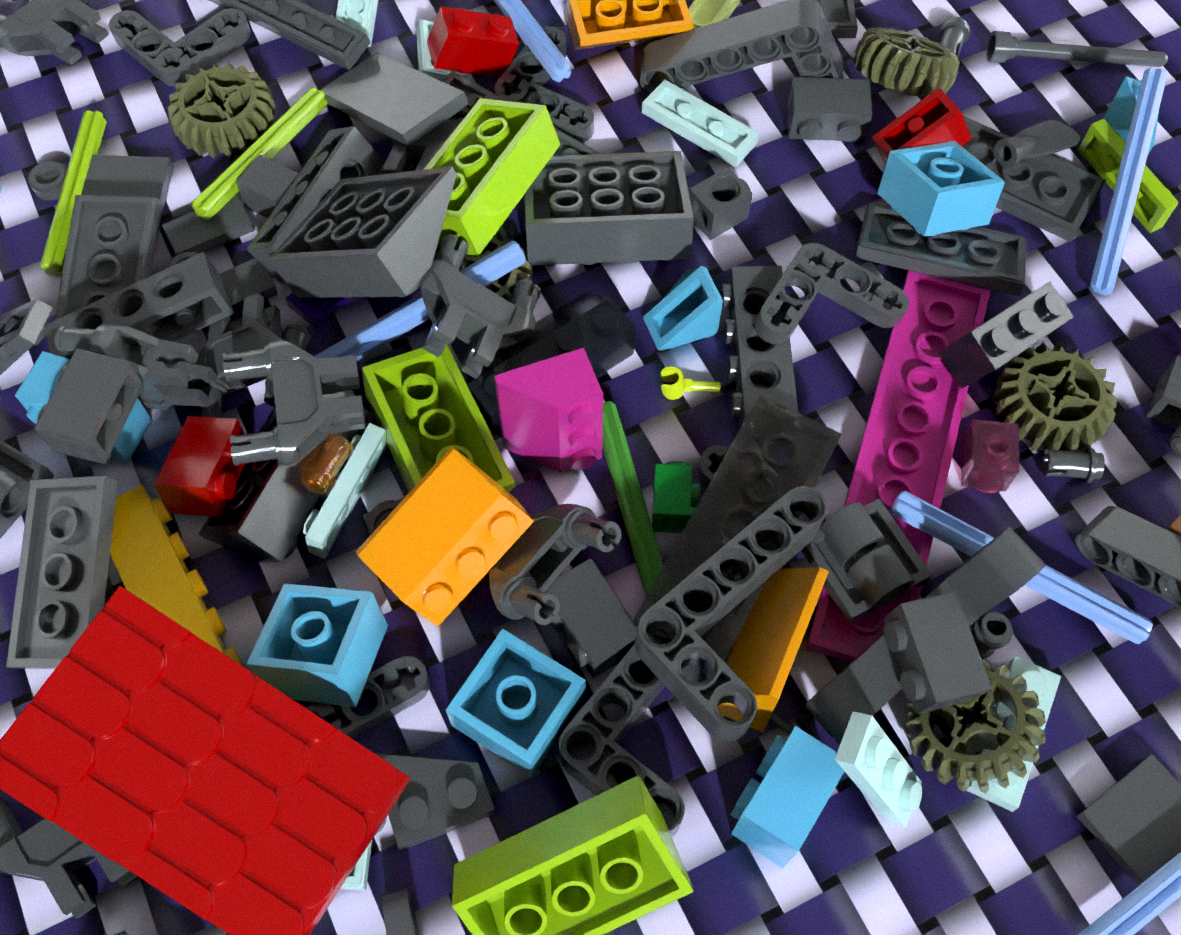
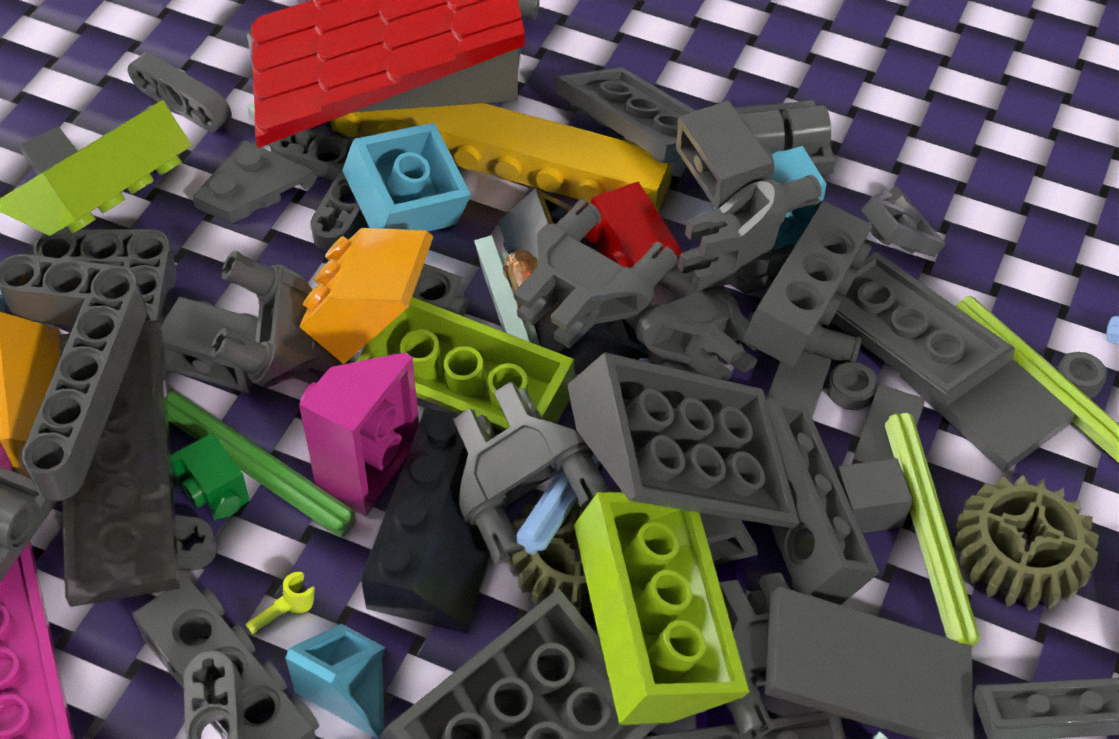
camera: 140 degrees right, 10 degrees down
medium azure brick [446,629,586,778] -> none

